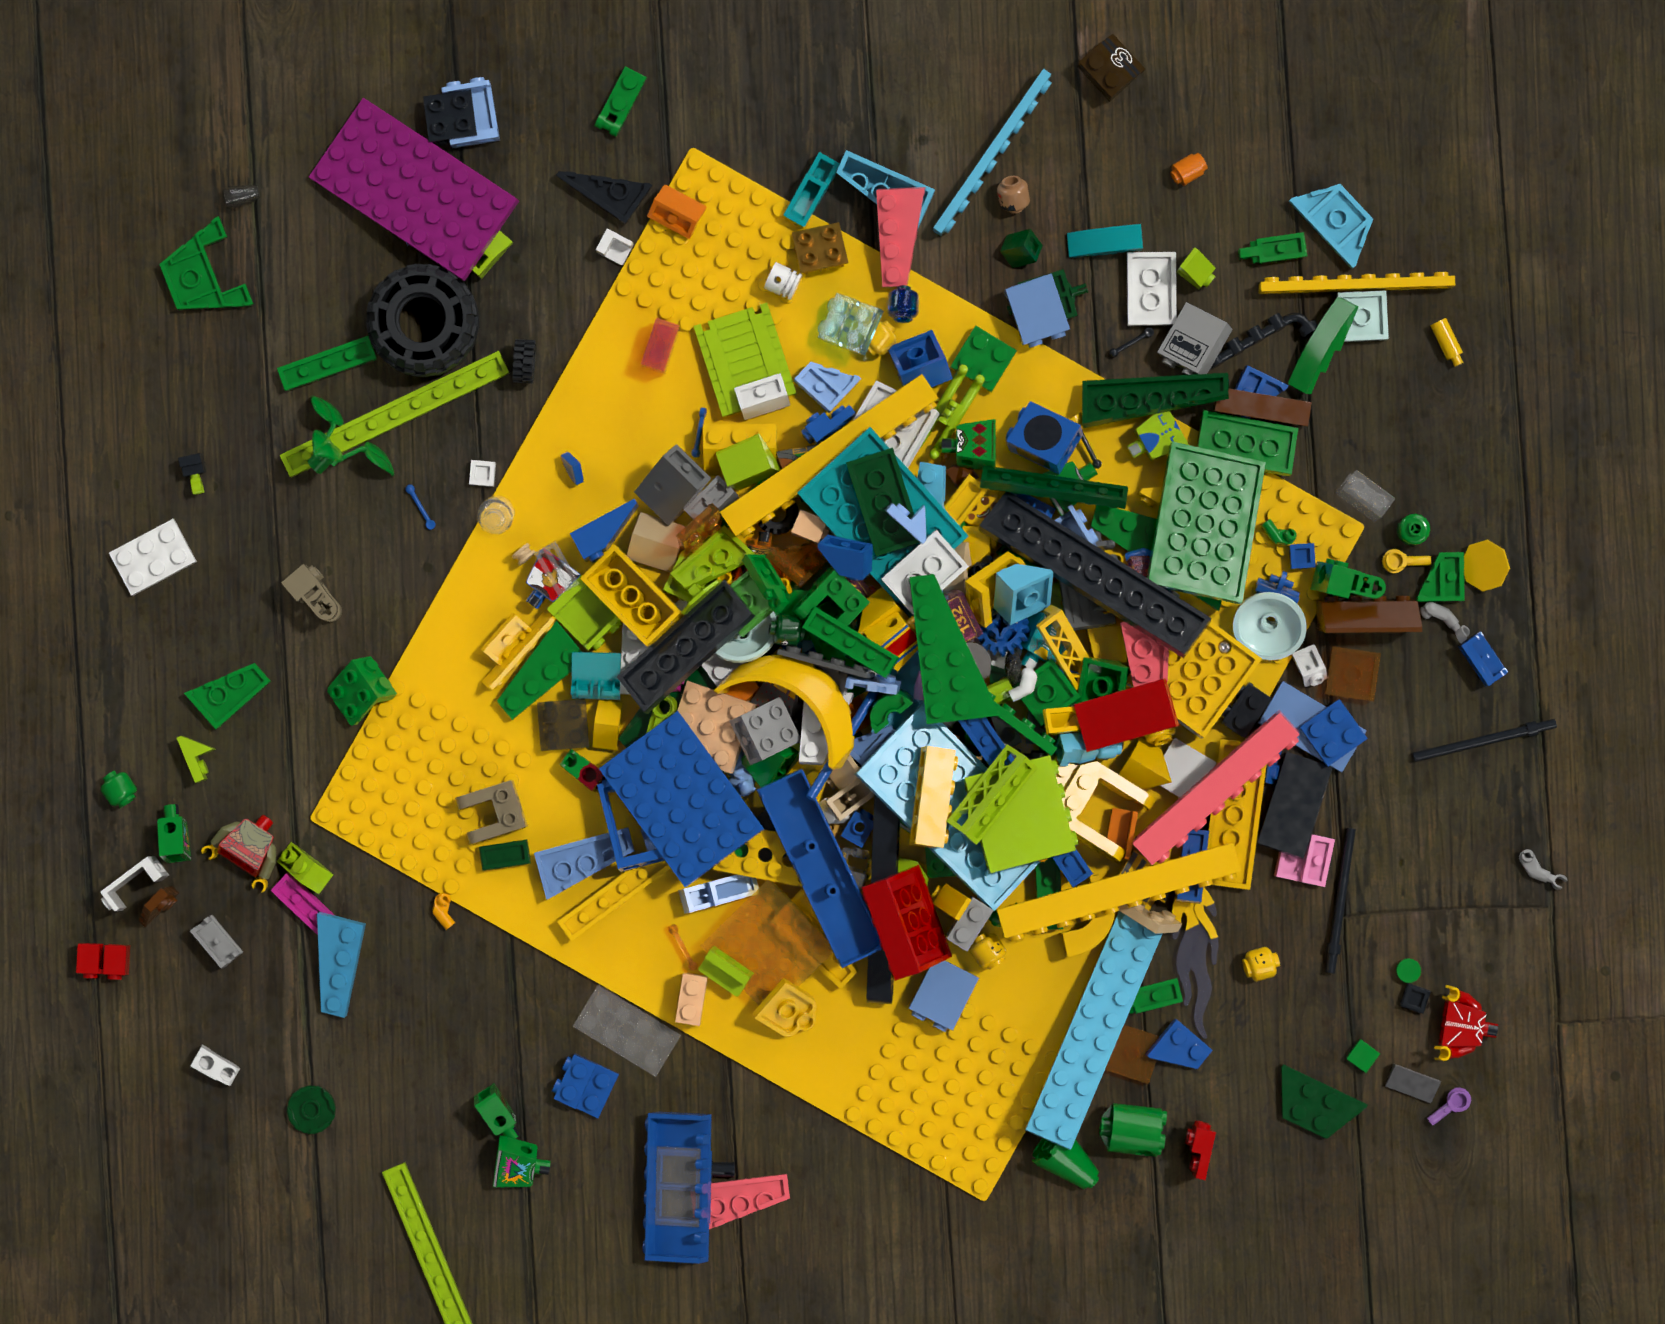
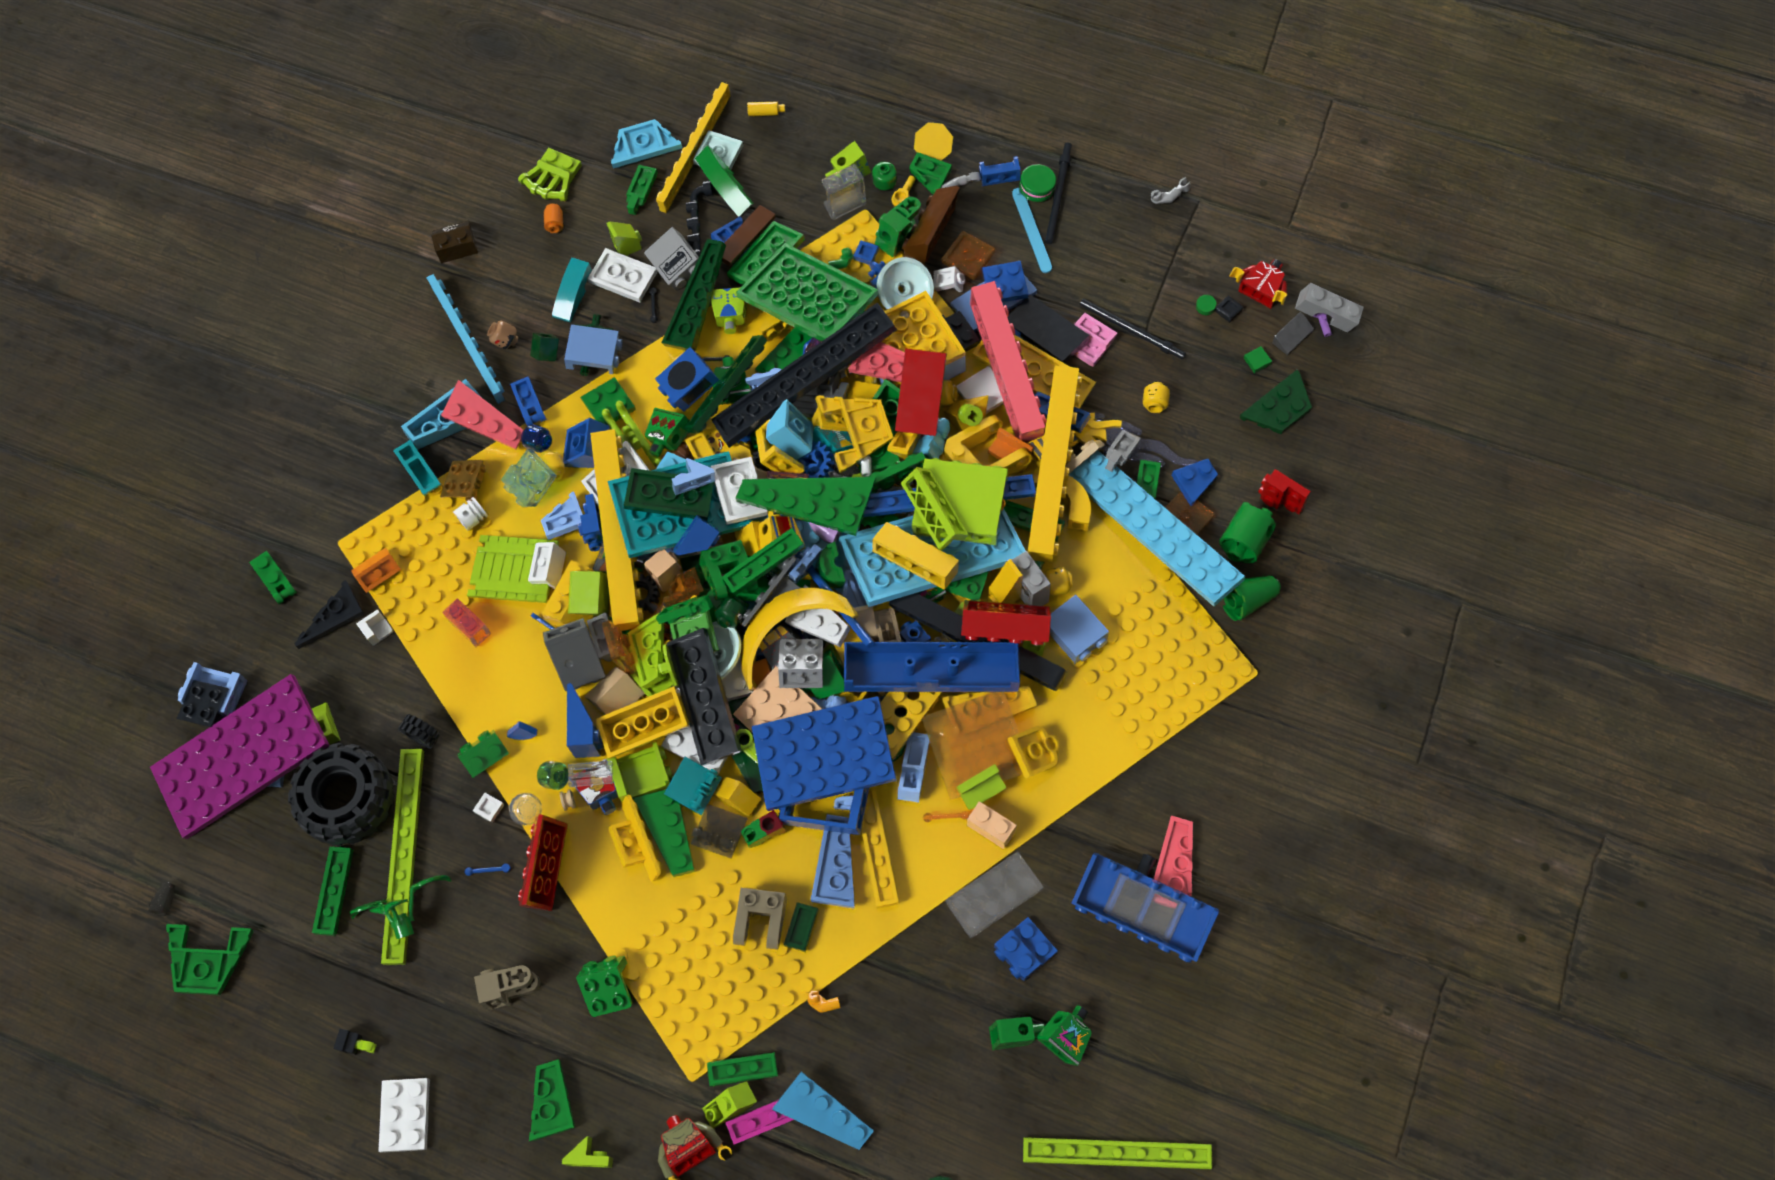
camera: 60 degrees left, 20 degrees down
none -> green bracket [457,730,509,778]
none -> blue plate [510,376,547,428]
none -> lime plate [518,148,582,201]
none -> red slope [518,814,568,911]
none -> clear green head [537,761,569,790]
none -> green tile [707,1052,778,1087]
none -> yellow wing [815,395,893,473]
none -> lime torso [825,141,871,186]
none -> lime wheel [958,404,983,426]
none -> medium azure piece [1012,188,1052,273]
none -> green head [1019,164,1056,202]
none -> light grey hinge [1105,430,1141,472]
none -> light grey arch [1295,283,1364,332]

